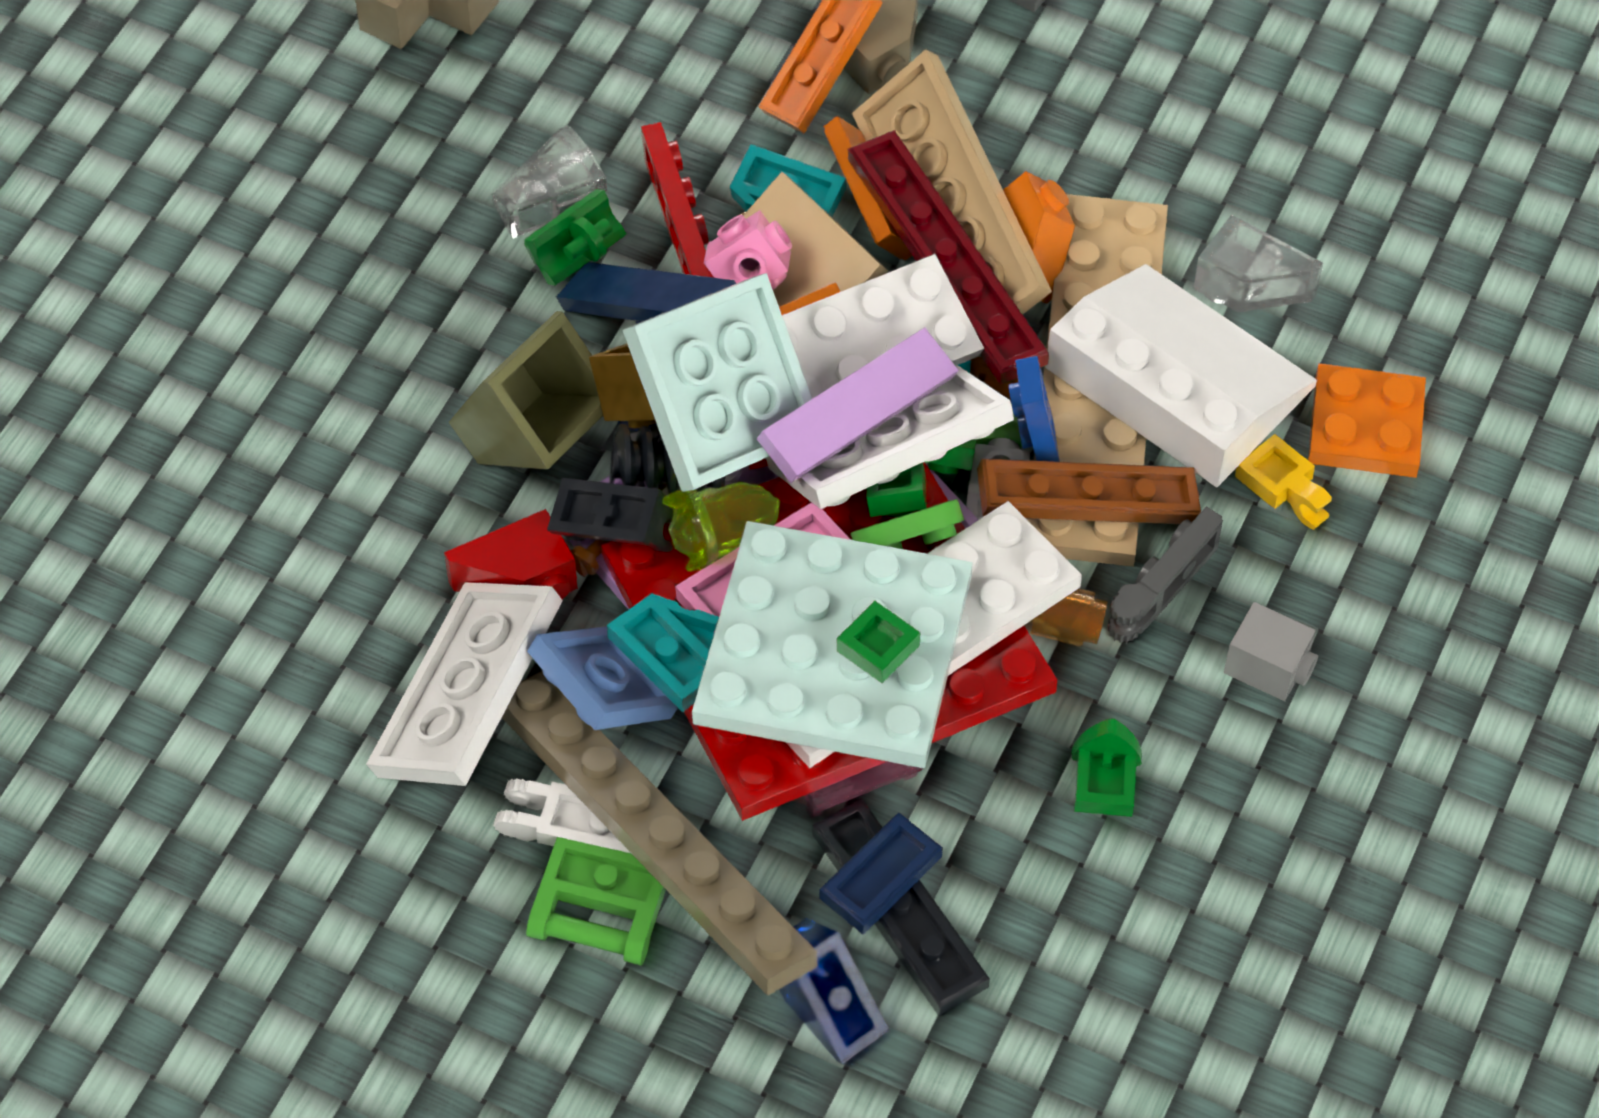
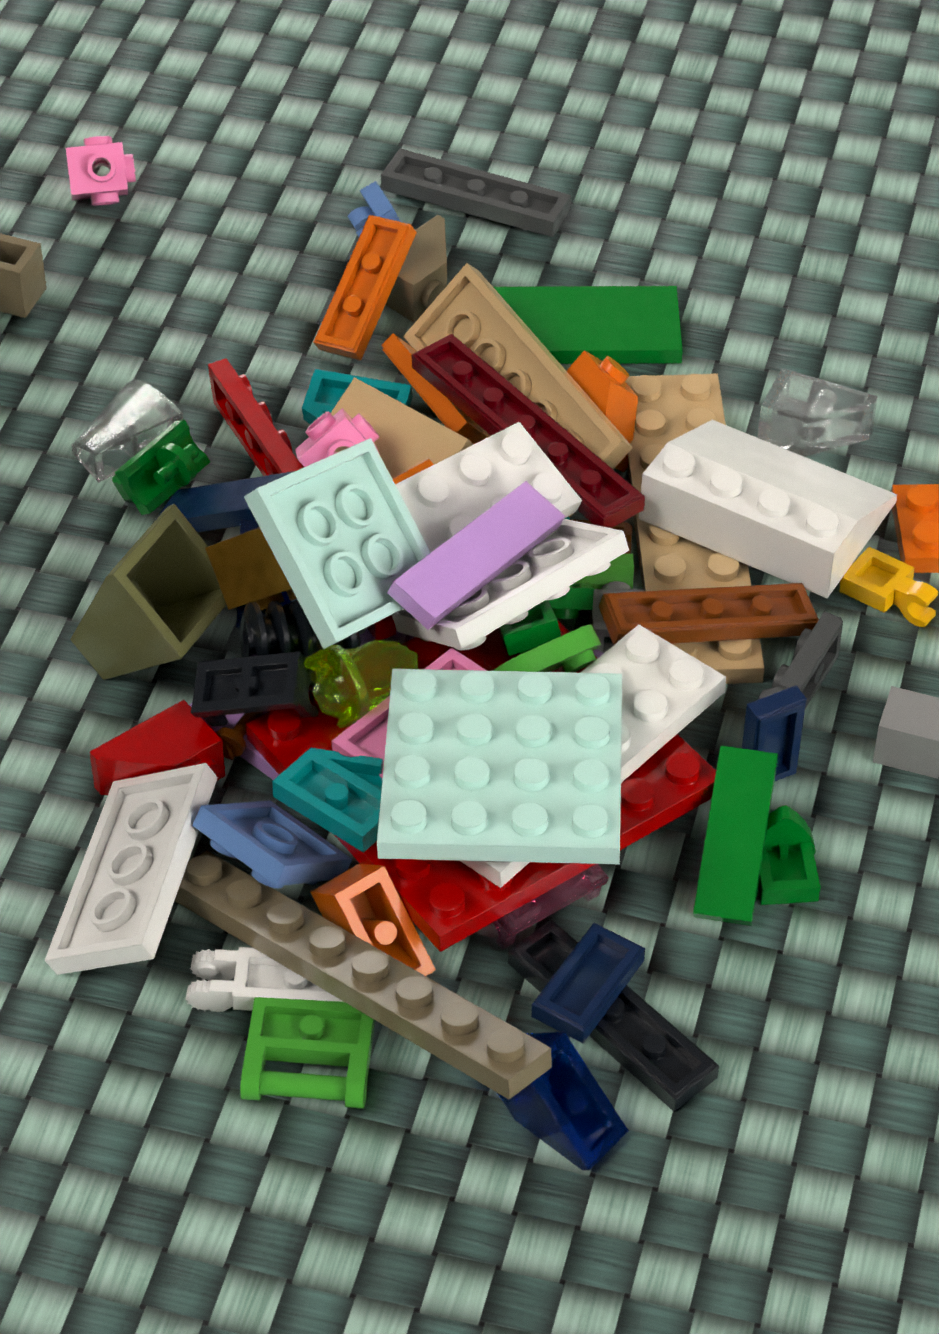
camera: 10 degrees left, 10 degrees down
green plate [836,601,921,683] -> none
blue plate [1009,356,1060,462] -> none
clear orange brick [1029,588,1108,647] -> none
none -> orange slope [310,864,436,976]
none -> green tile [493,286,683,364]
none -> green tile [693,745,778,926]
none -> dark blue tile [742,685,807,781]

